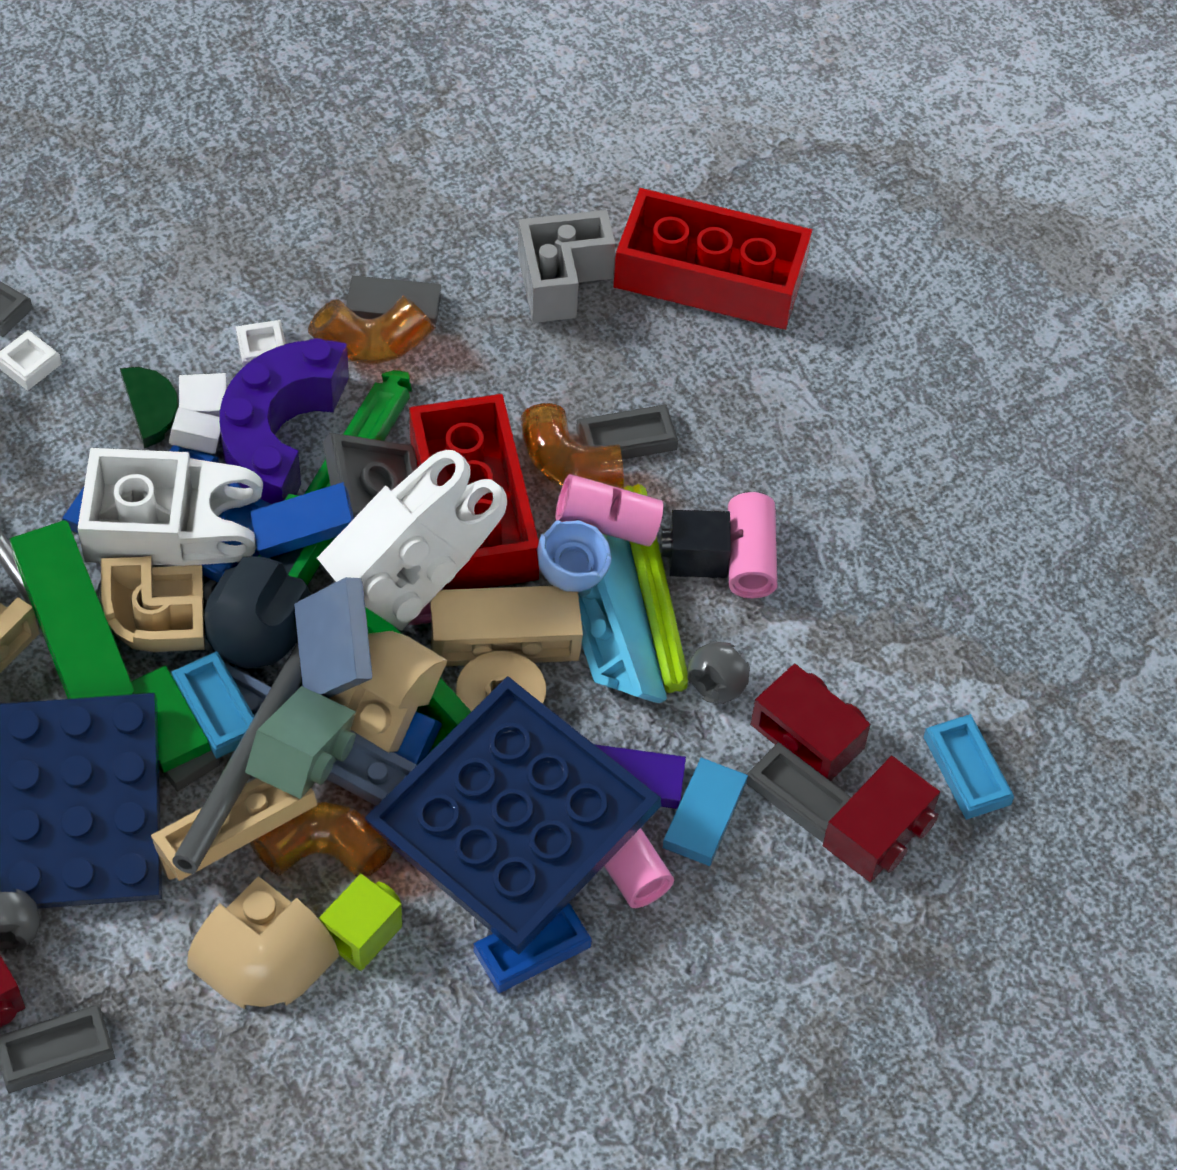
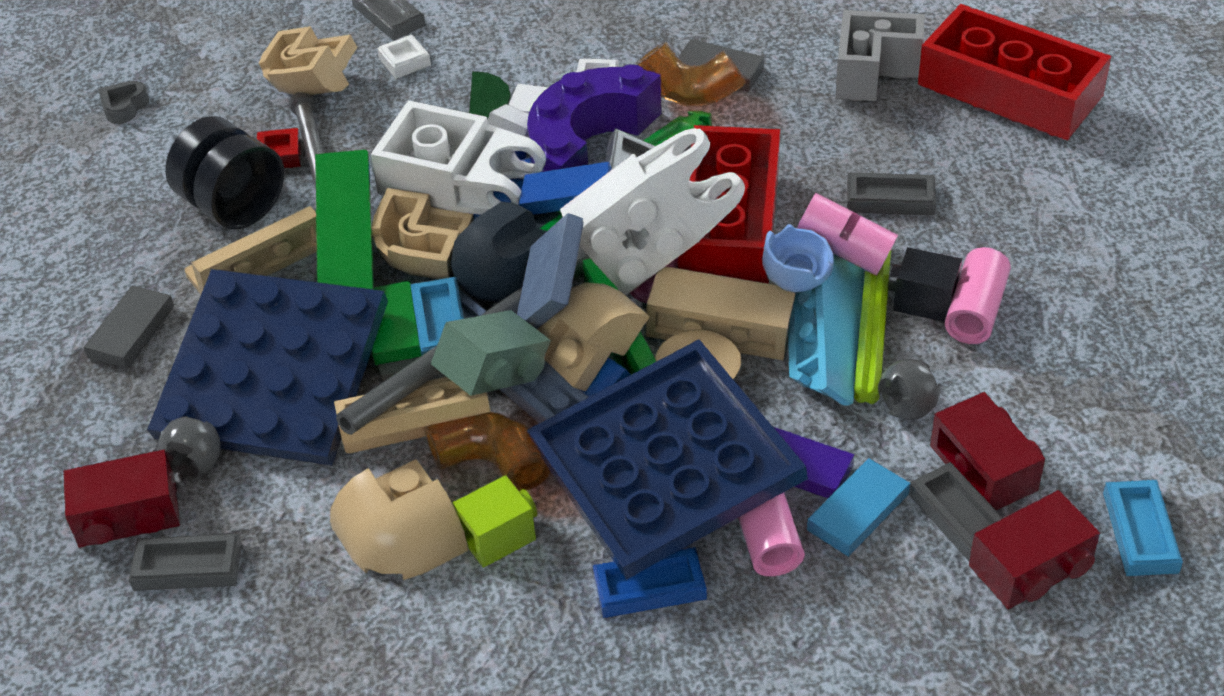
camera: 25 degrees right, 10 degrees down
clear orange cylinder [520,403,624,489] -> none

